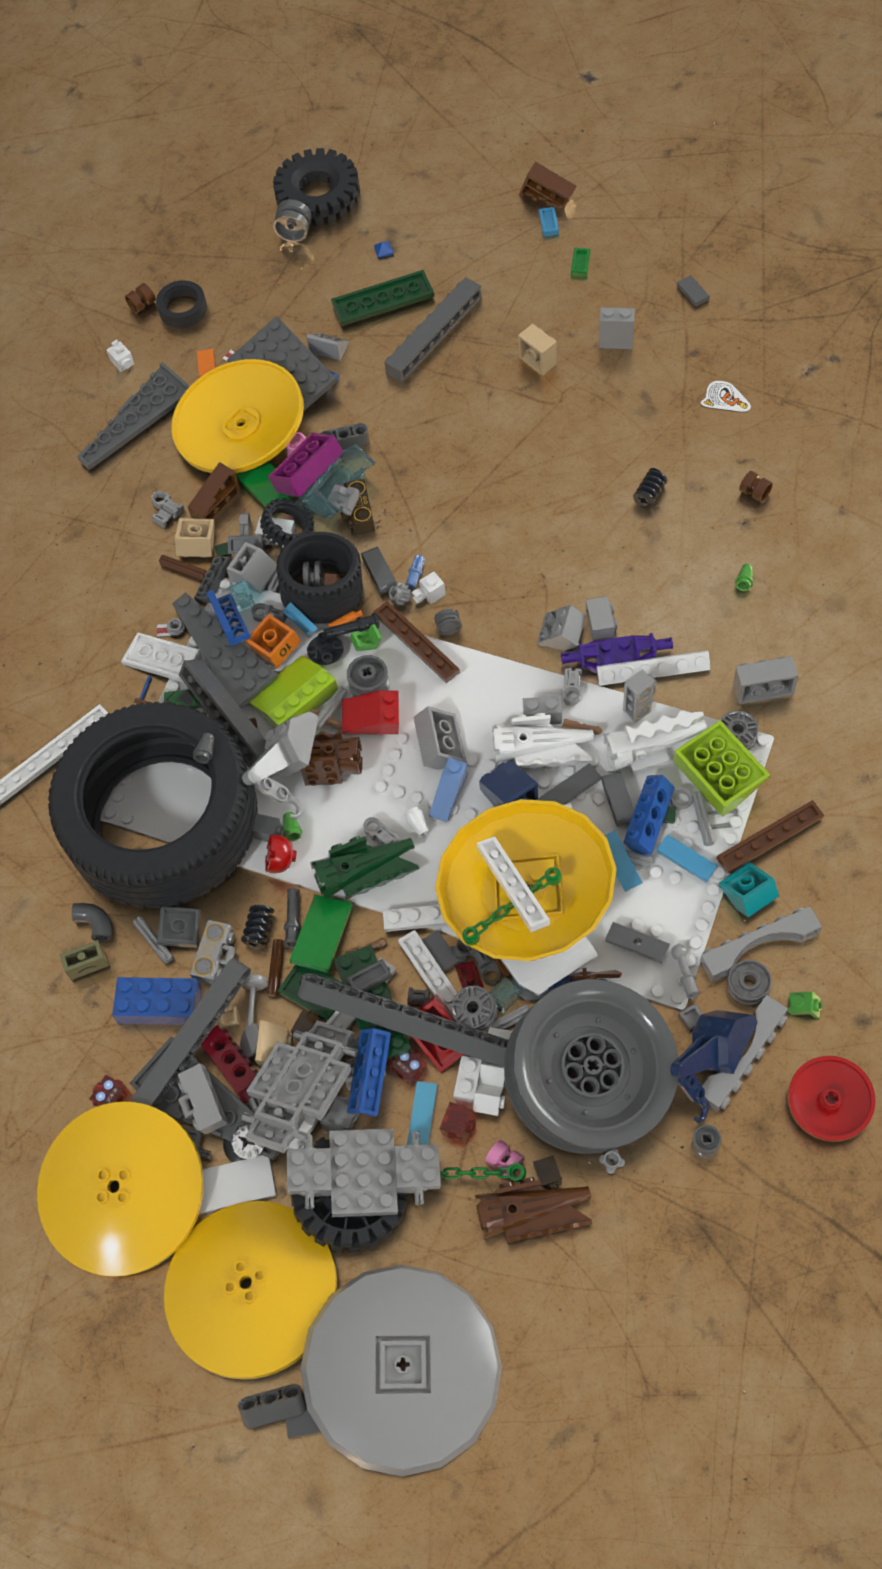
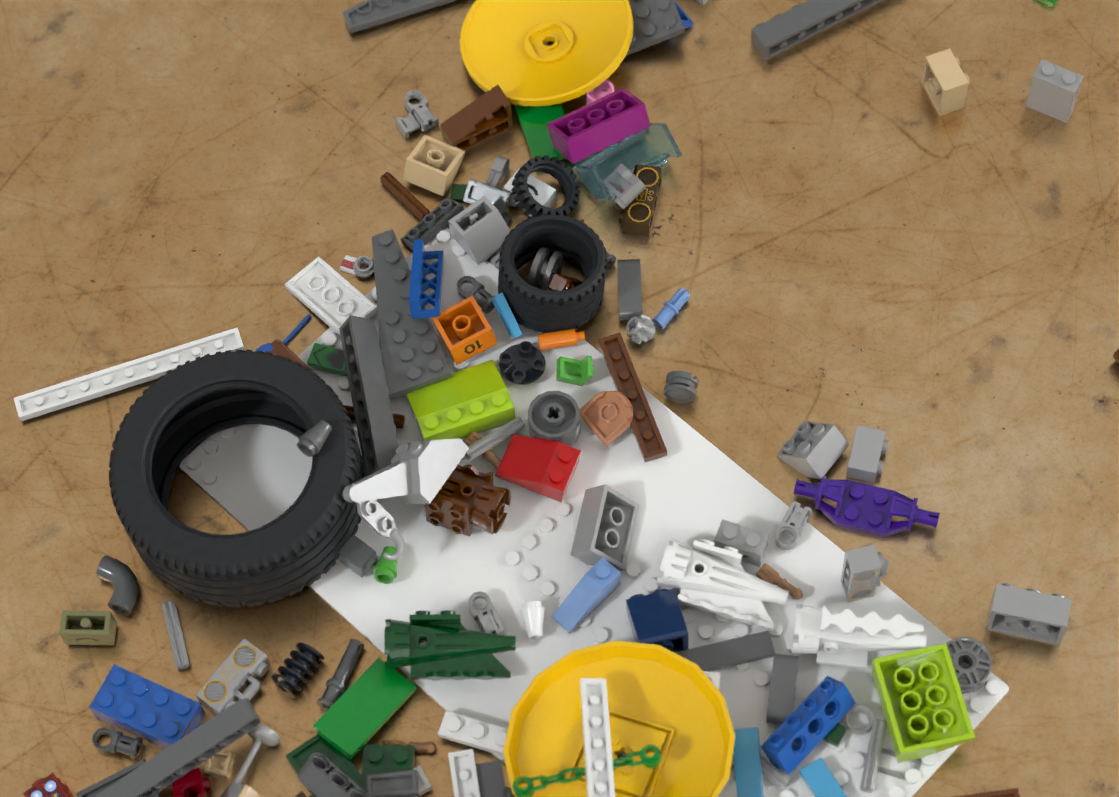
camera: 20 degrees right, 0 degrees up
dark grey plate [157,906,200,948] -> none
clear light blue brick [229,580,255,612] -> none
red cylinder [265,834,297,874] -> none
reddish brown axle [267,939,284,997] -> none
dark grey beam [320,423,369,450] -> none
black pin [323,612,380,640] -> none
white brick [412,572,446,604] -> none
white plate [596,650,711,686] -> none
black piece [633,468,668,507] -> none
bright green cone [735,564,753,591] -> none
none -> dark grey connector [92,727,143,759]
none -> nougat tile [580,391,633,447]

